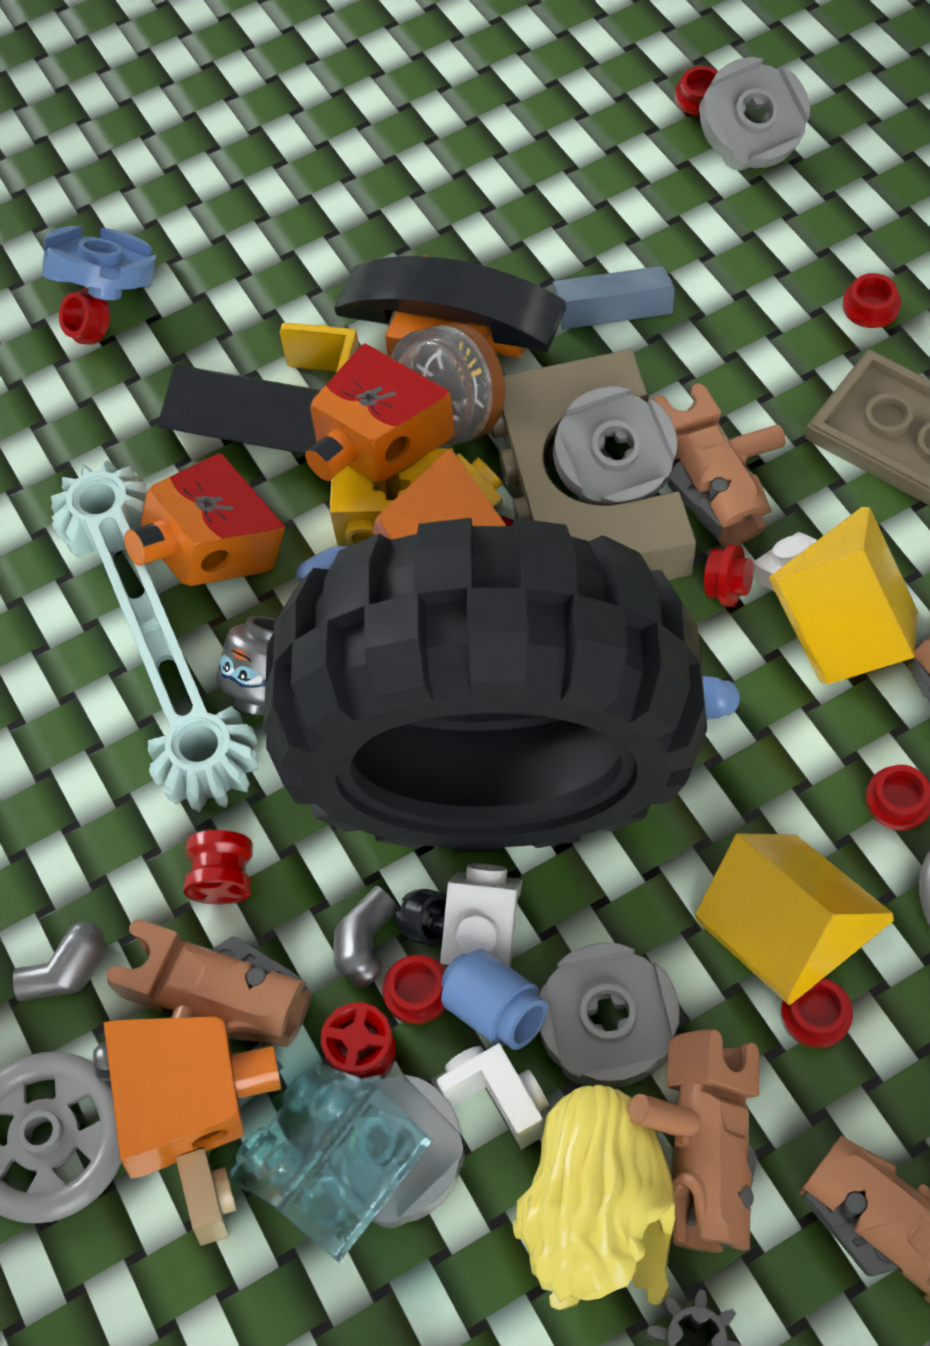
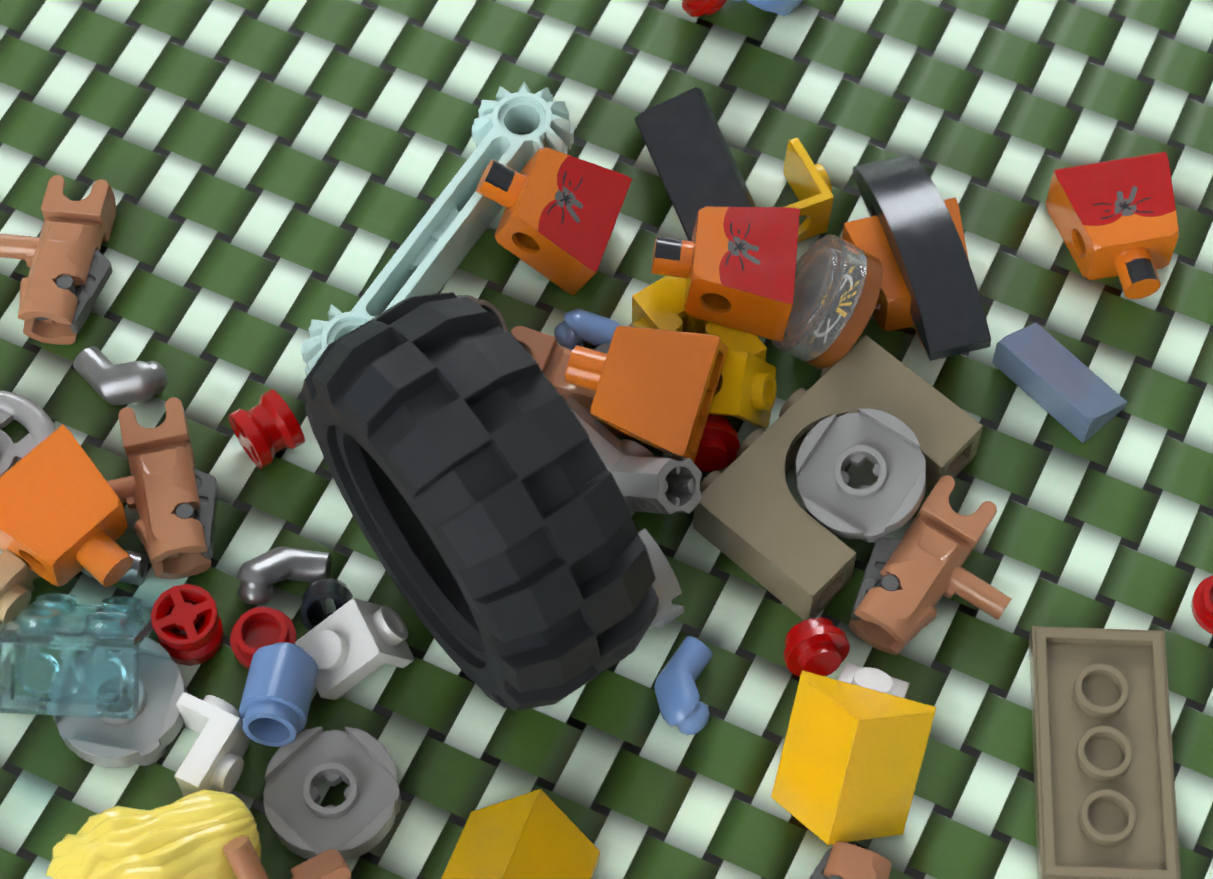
camera: 50 degrees right, 0 degrees up
none -> torso [1045,152,1179,299]

